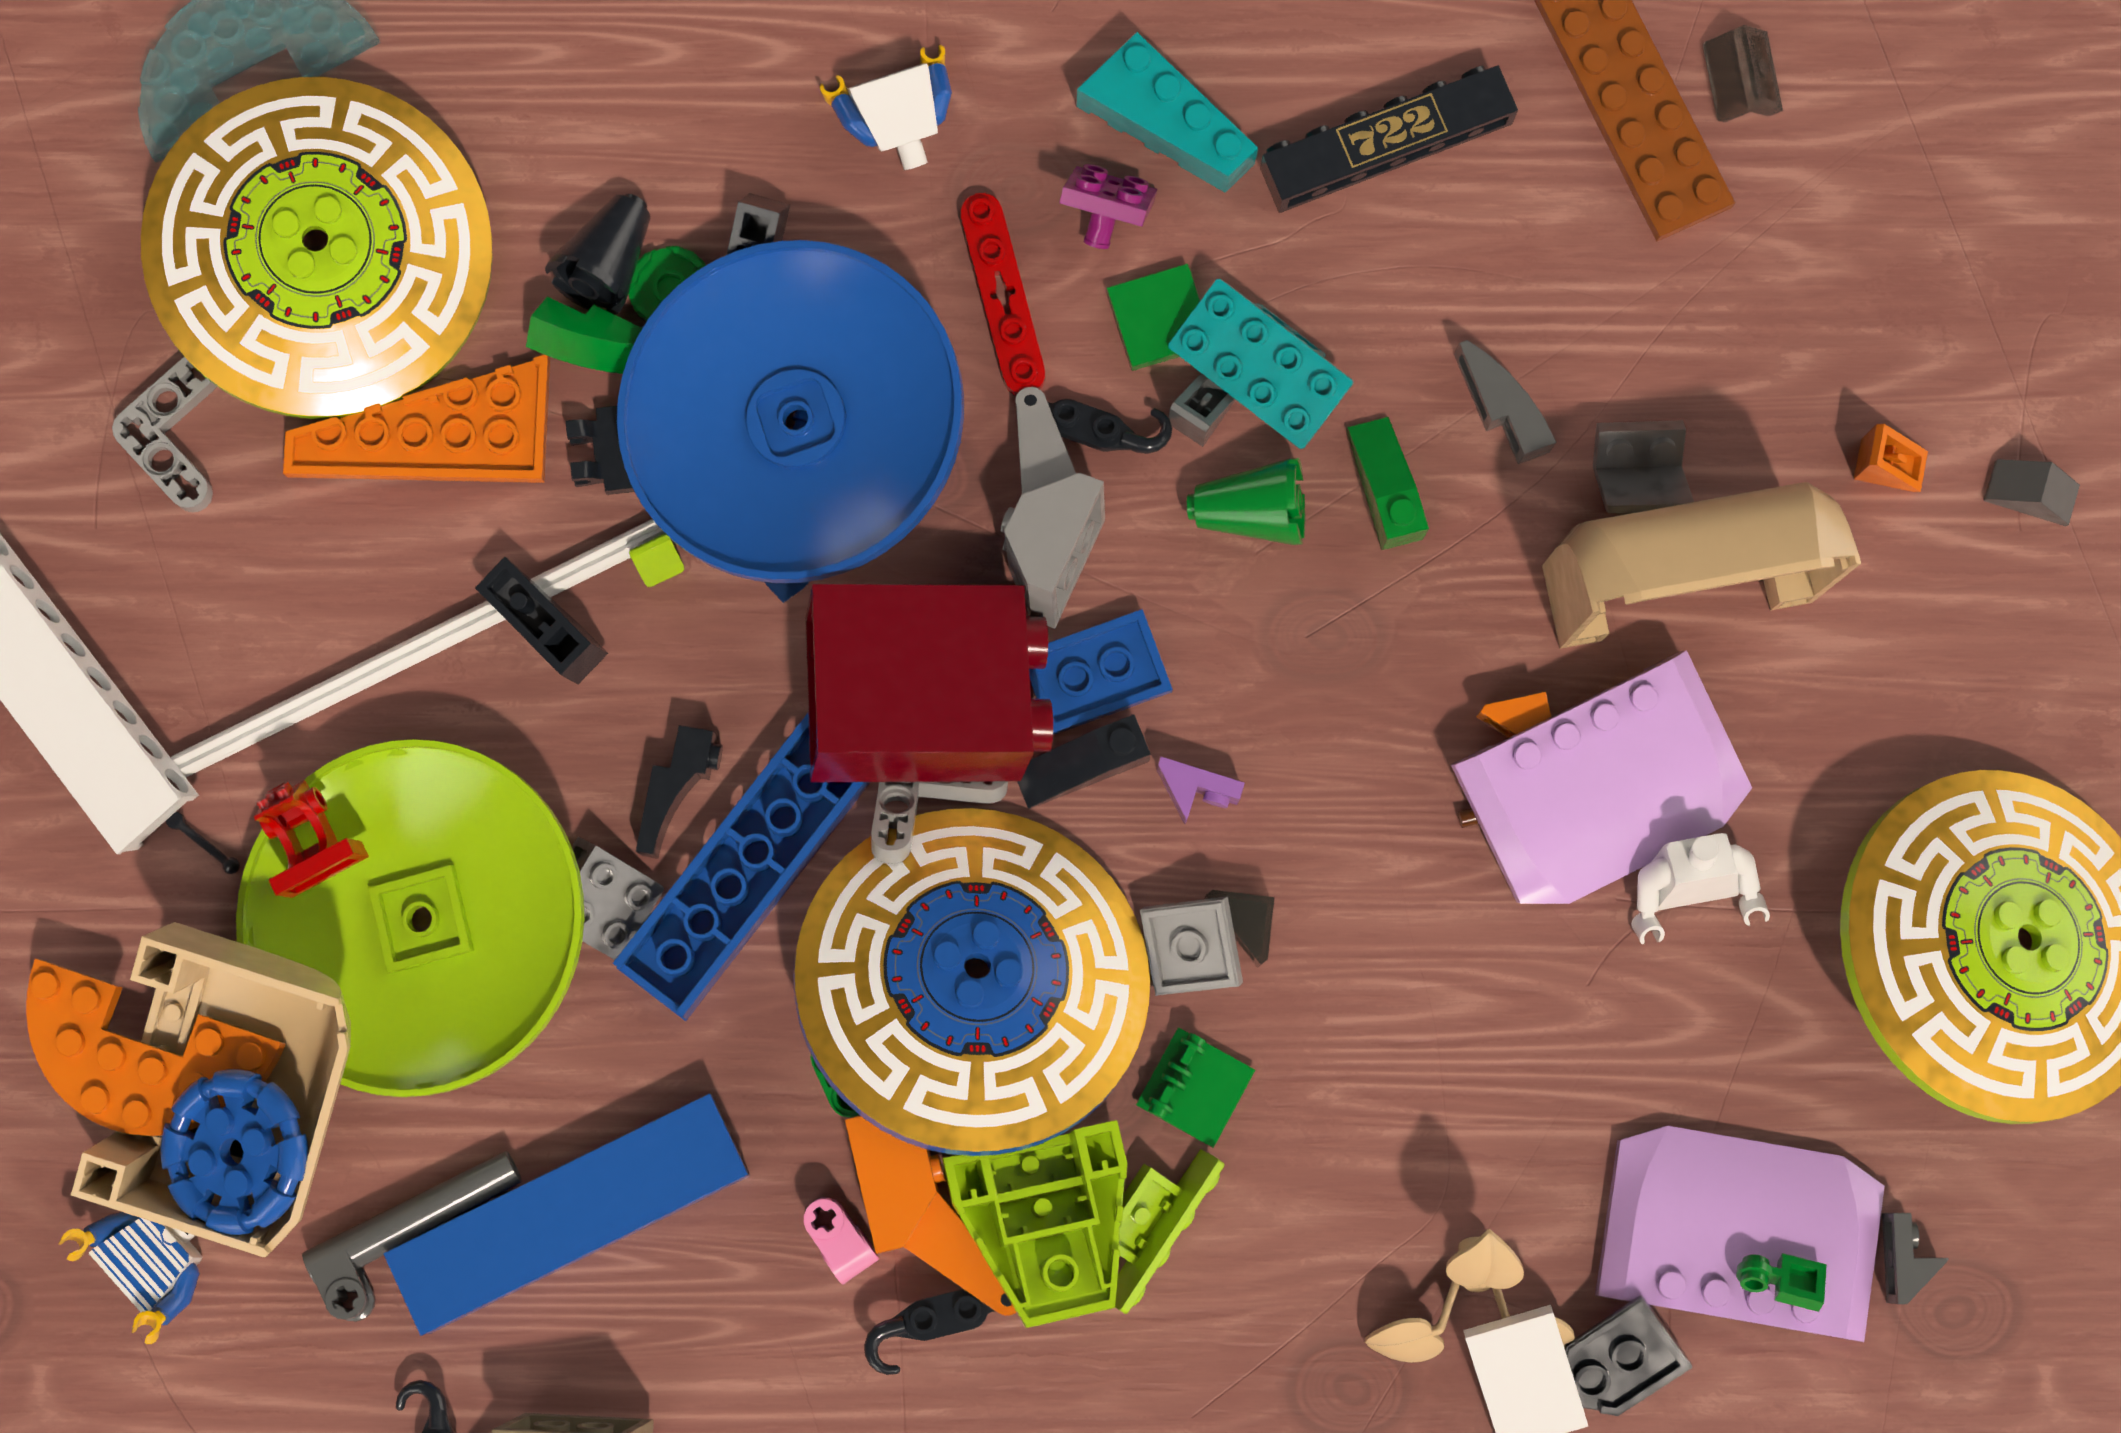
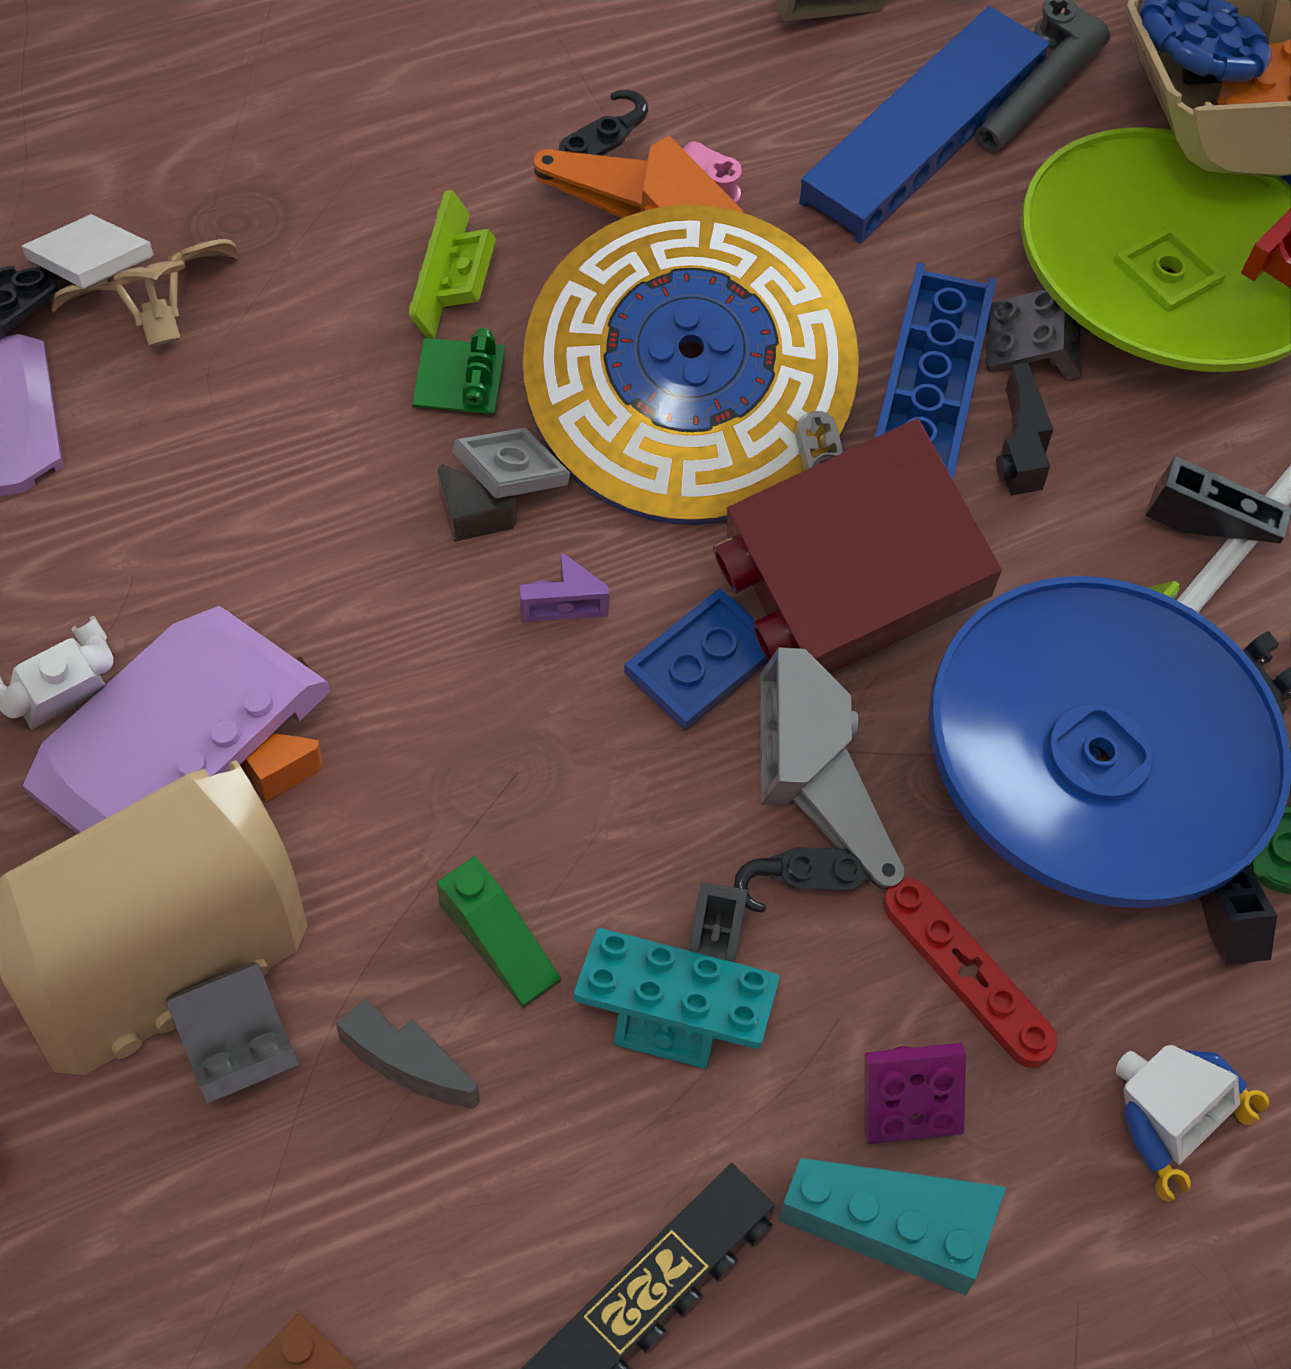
camera: 155 degrees right, 20 degrees down
lime wedge [942,1120,1127,1328] -> none
black slope [1017,714,1151,810] -> none
green tile [1106,264,1200,371] -> none
green cone [1187,458,1306,545] -> none

